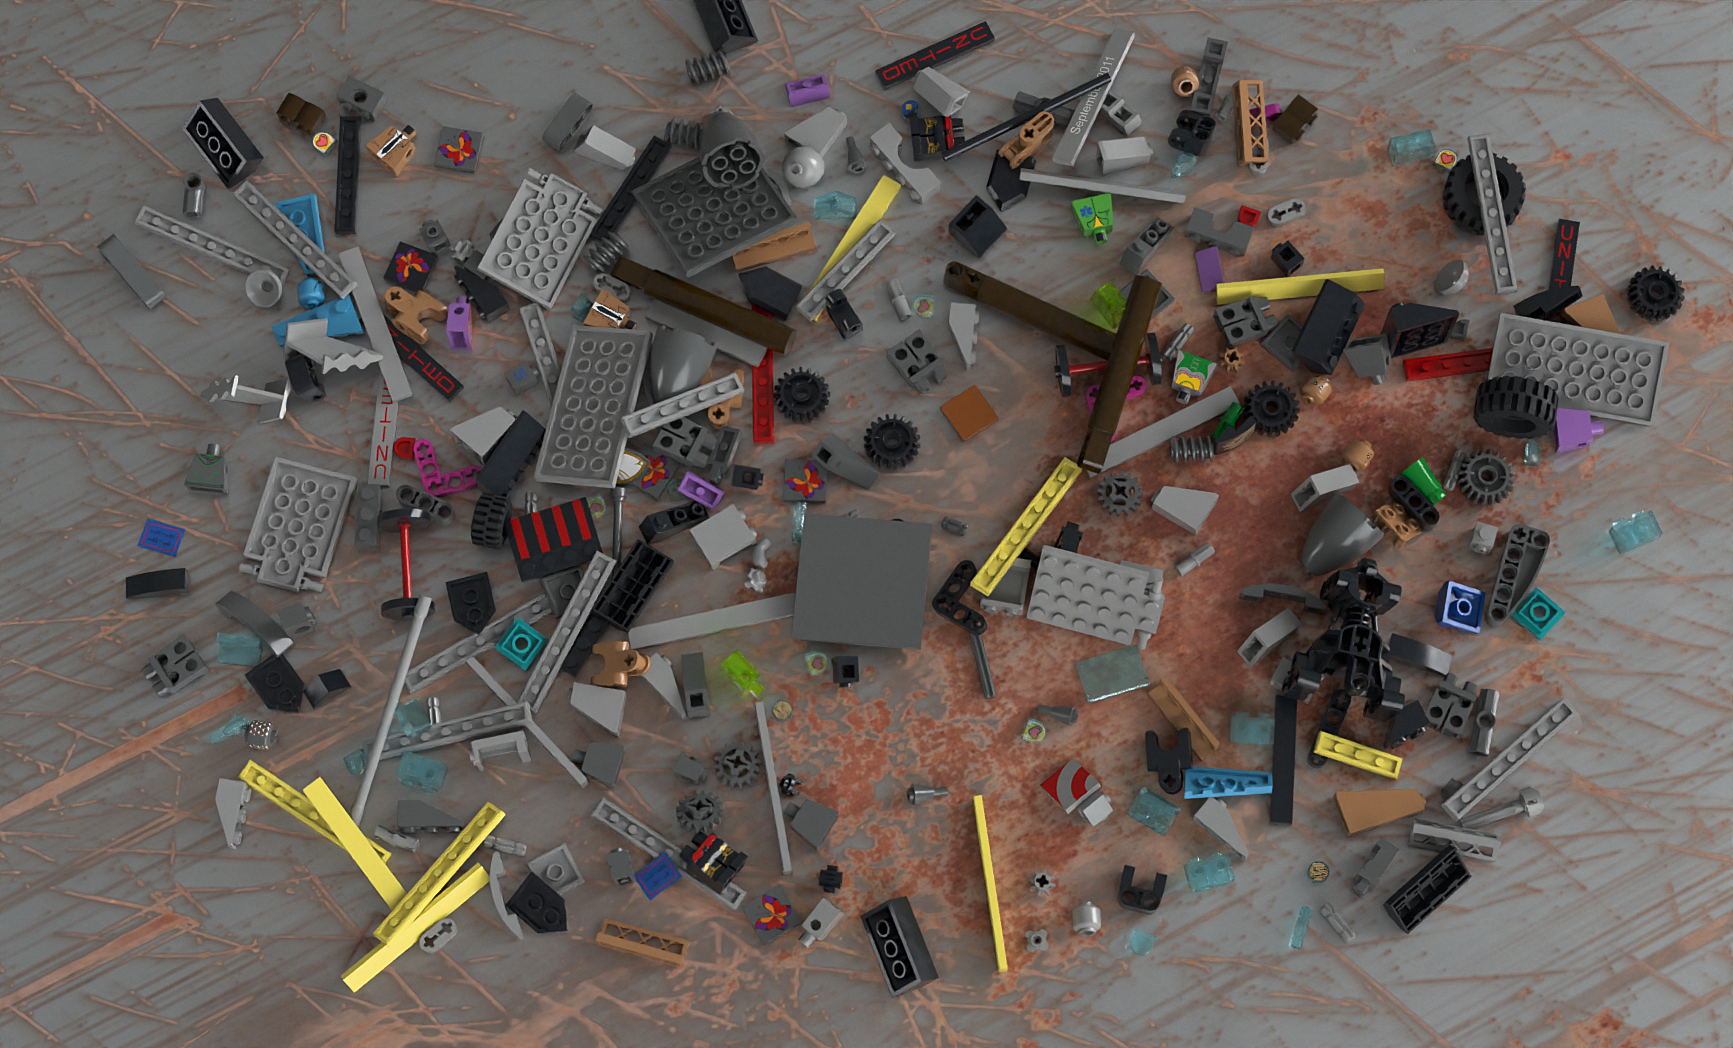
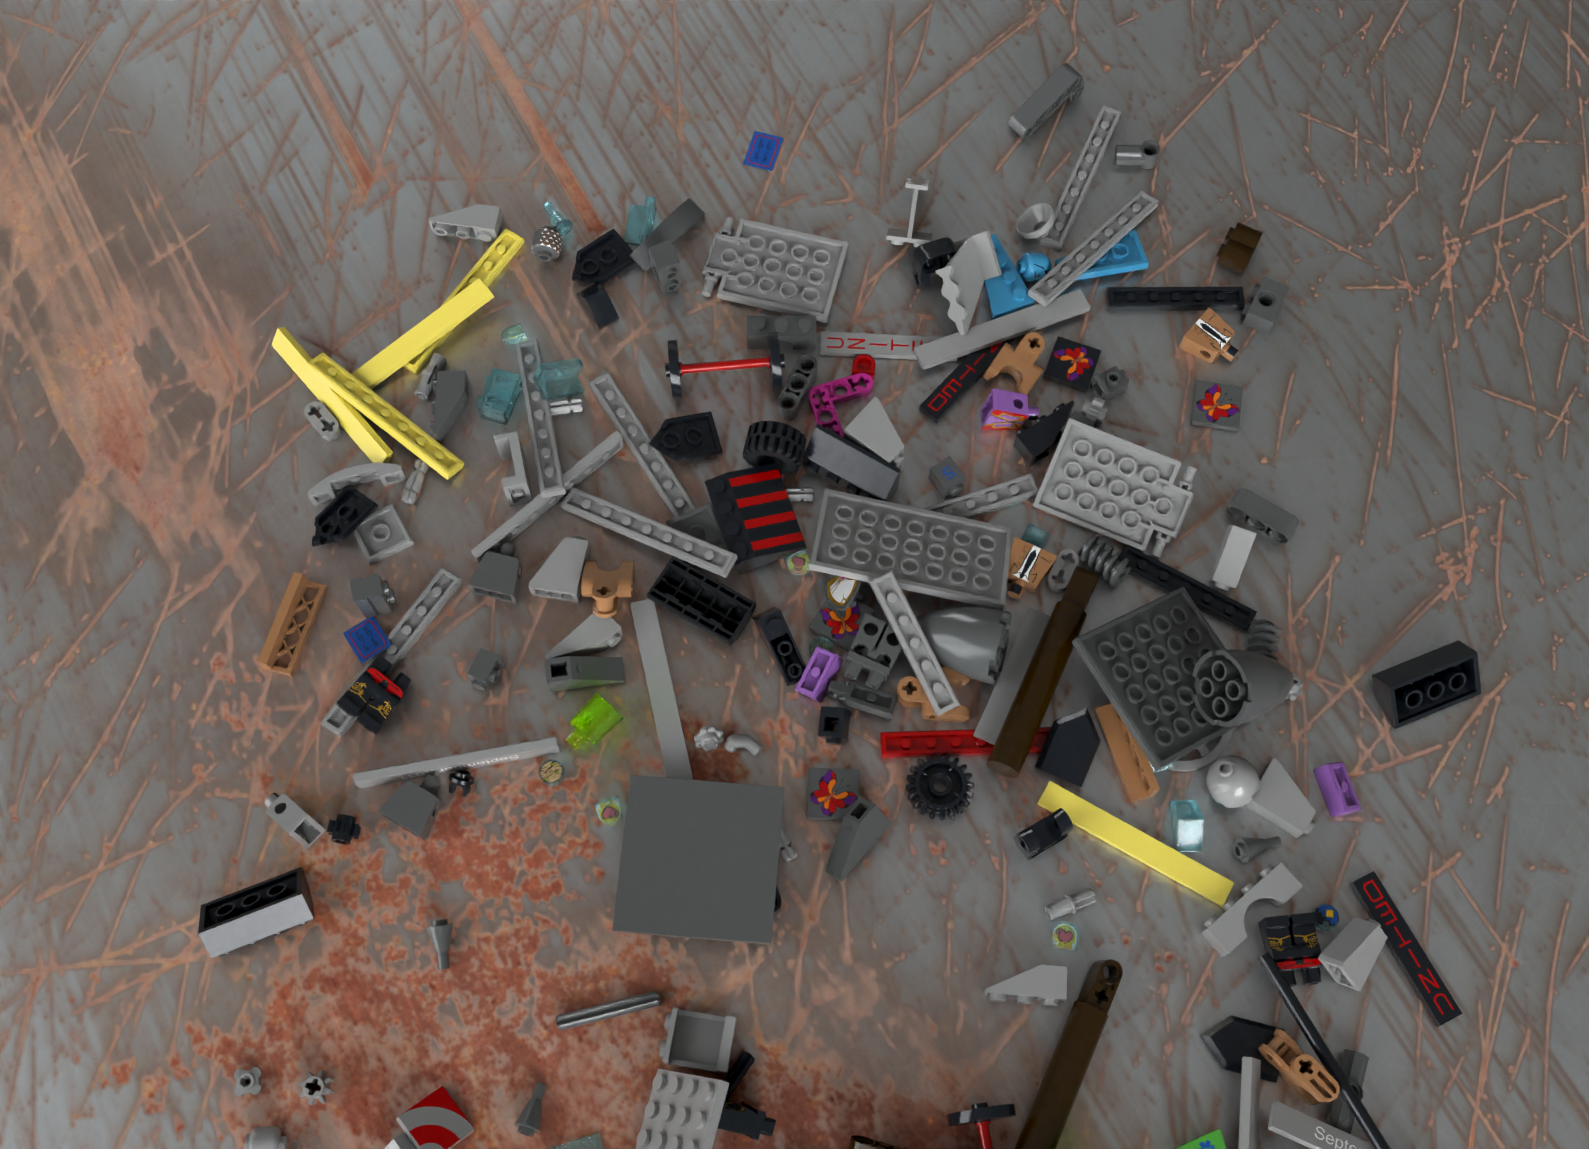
camera: 85 degrees right, 5 degrees down
black slope [126,568,189,599] -> none
dark grey hips [141,634,210,697] -> none
black slope [182,98,264,189] -> none
dark grey torso [184,444,229,495] -> none
tile [312,132,338,157] -> none
light grey piece [349,595,432,827] -> none
teal piece [494,617,548,671] -> none
black plate [560,612,610,678] -> none
dark grey piece [610,487,627,577] -> none
dark grey gear [676,790,724,834] -> none
dark grey piece [685,50,731,83] -> none
light grey panel [690,504,757,571] -> none
dark grey gear [714,740,761,788] -> none
tile [742,885,802,945] -> none
clear light blue axle [791,501,807,543] -> none
light grey tile [795,219,896,321] -> none
black brick [831,656,859,688] -> none
black gear [864,414,921,471] -> none
dark grey hips [887,329,947,395] -> none
black beam [932,560,987,635] -> none
dark orange tile [940,385,999,442] -> none
dark grey piece [941,516,968,536] -> none
black slope [949,195,1007,259] -> none
light yellow tile [970,457,1082,596] -> none
light yellow tile [973,795,1008,972] -> none
clear light blue tile [1021,718,1046,743] -> none

